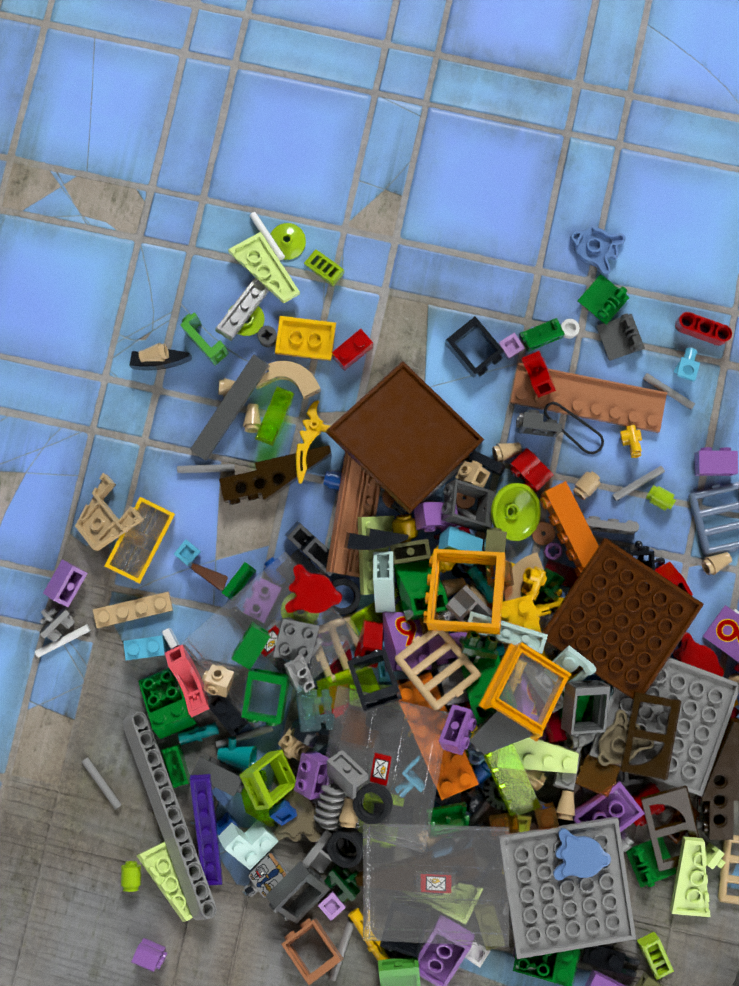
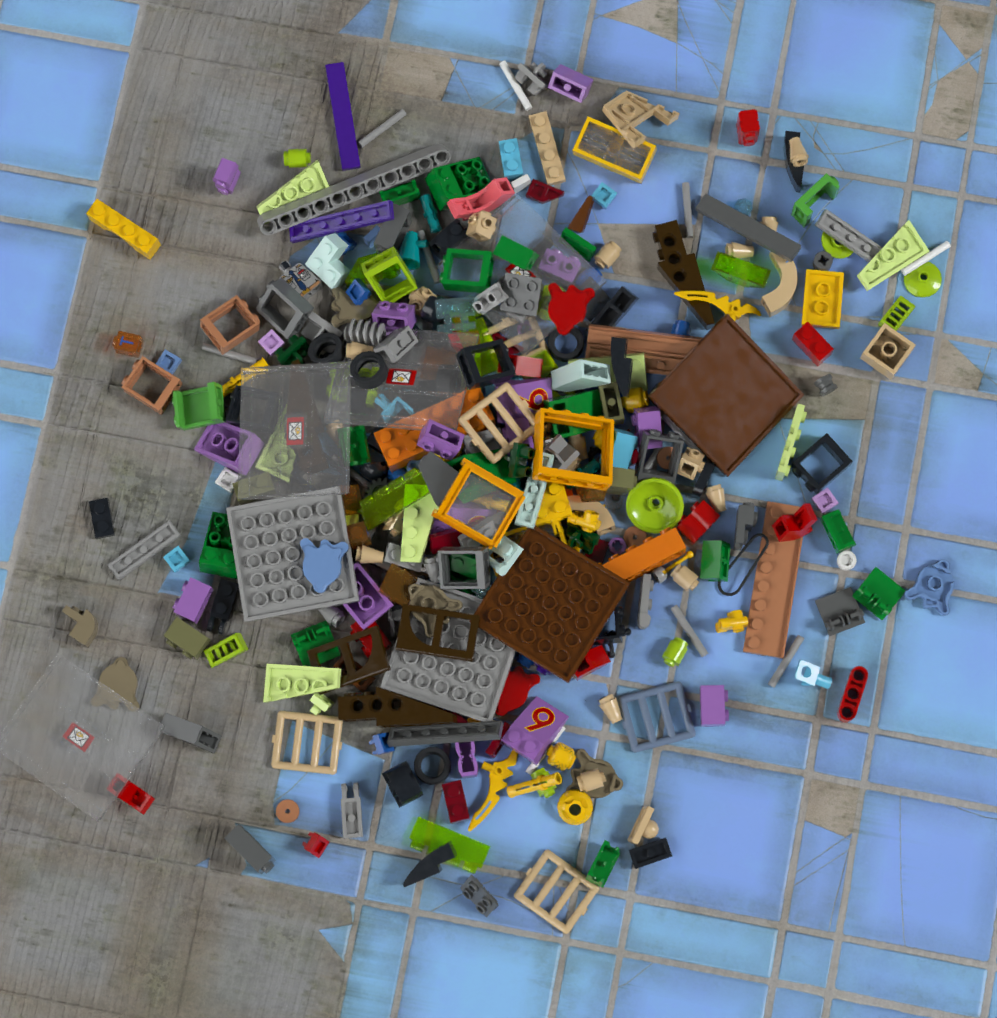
camera: 95 degrees right, 5 degrees down
none -> dark purple tile [325,62,361,171]
none -> dark red tile [526,179,565,204]
none -> tan brick [594,241,622,269]
none -> hinge [651,551,694,584]
none -> green hinge [700,540,730,582]
none -> clear light blue tile [734,198,753,216]
none -> red brick [736,109,760,146]
none -> yellowish green wing [775,404,807,481]
none -> dark grey wheel [814,374,838,397]
none -> tan brick [860,323,916,380]

